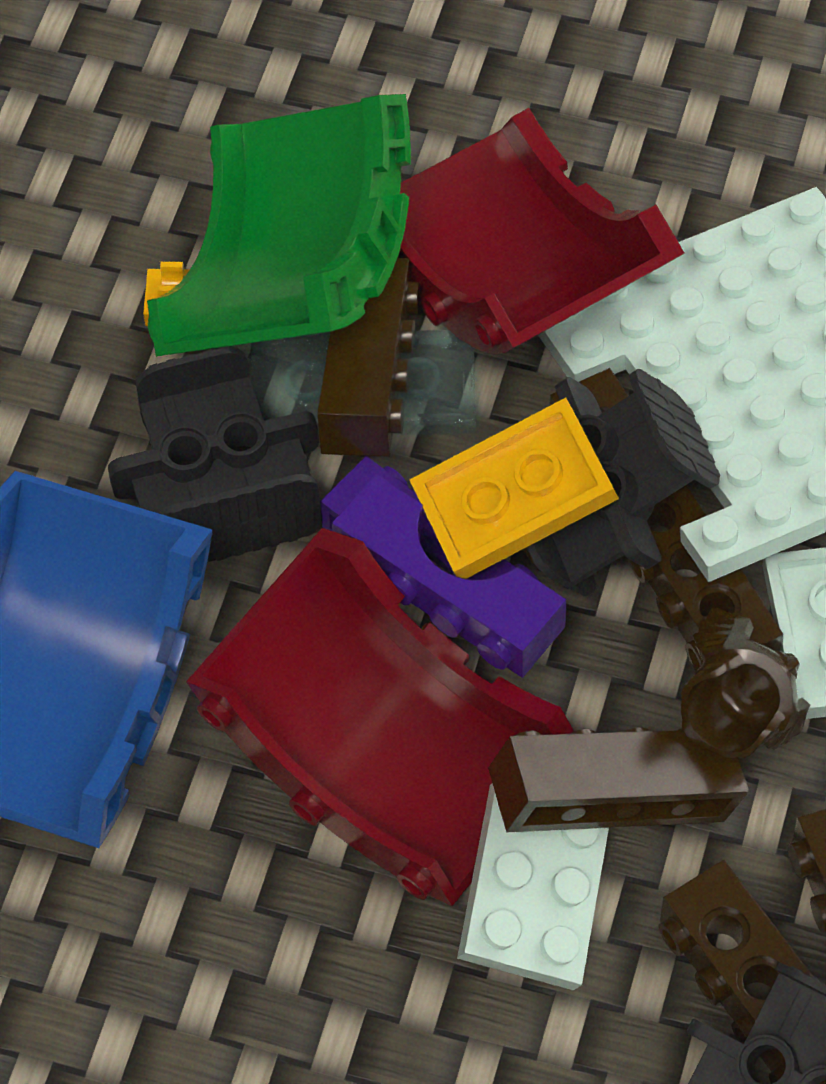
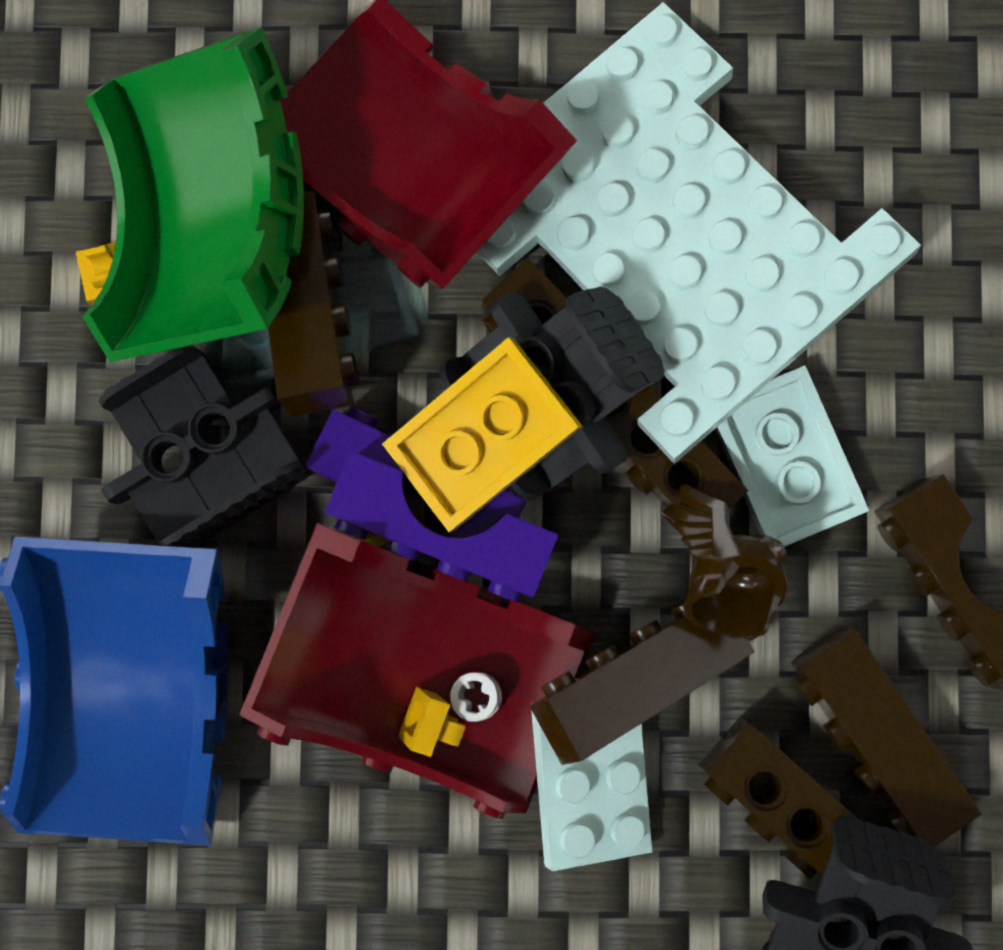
camera: 15 degrees left, 25 degrees up
none -> yellow tile [398,686,466,757]
none -> white bush [450,673,502,721]

